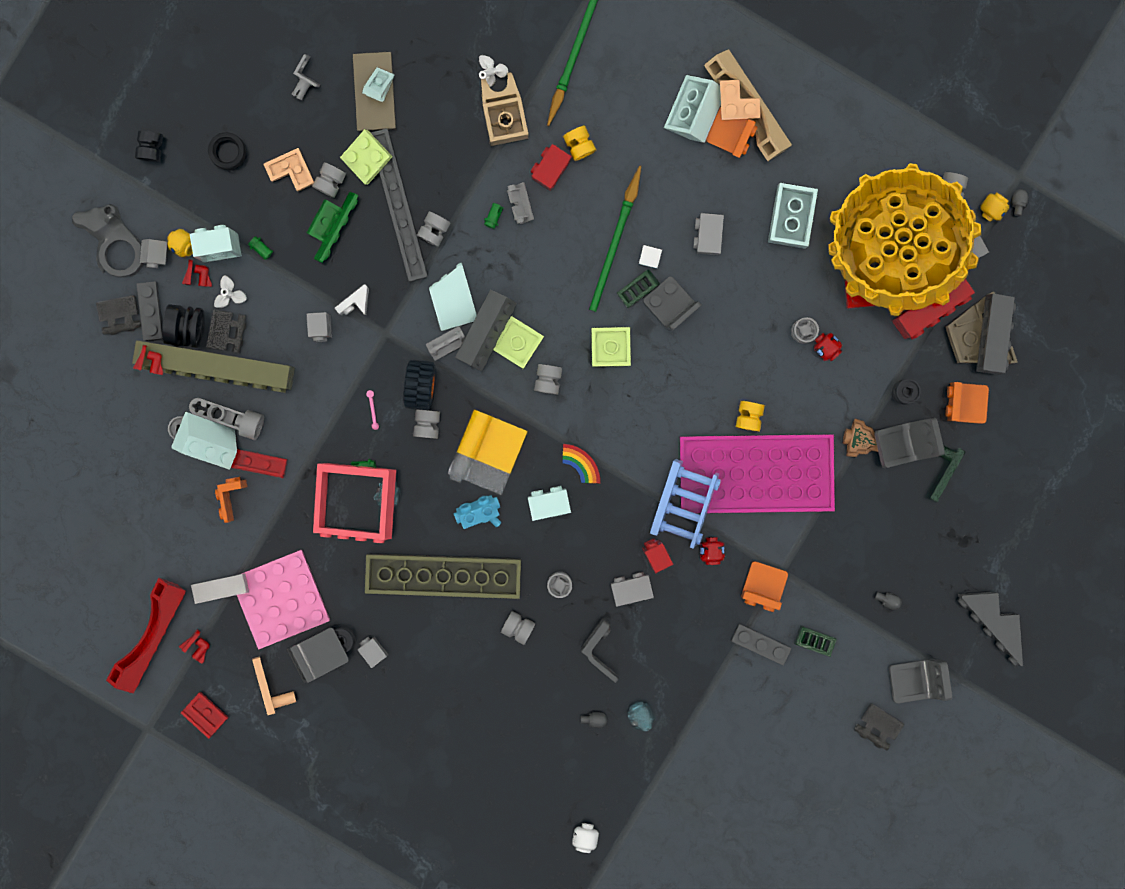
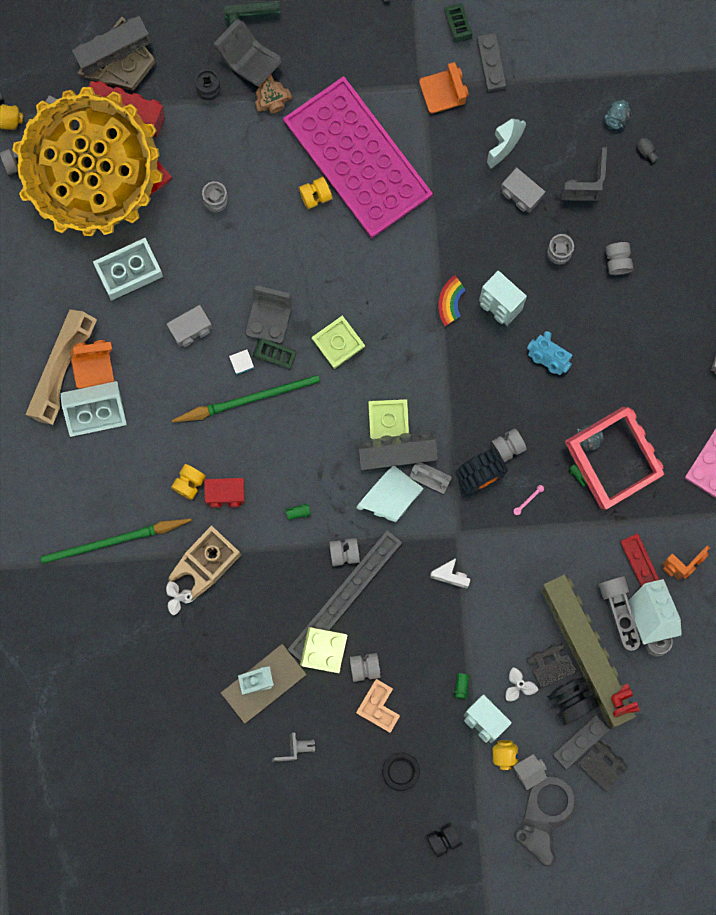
camera: 130 degrees left, 10 degrees down
red piece [182,259,212,287] -> none
green bracket [307,192,358,263] -> none
light grey brick [307,312,332,342] -> none
olive brick [365,554,521,599] -> none
yellow door [448,410,528,495] -> none
light grey hinge [507,182,534,224] -> none
light grey wheel [534,364,562,395] -> none
red brick [642,538,673,573] -> none
light blue fence [650,459,721,549] -> none
red head [700,537,725,565] -> none
light nougat plate [720,79,760,120] -> none
red head [814,333,842,361] -> none
orange bracket [946,382,989,424] -> none
none -> light aqua slope [487,119,526,168]

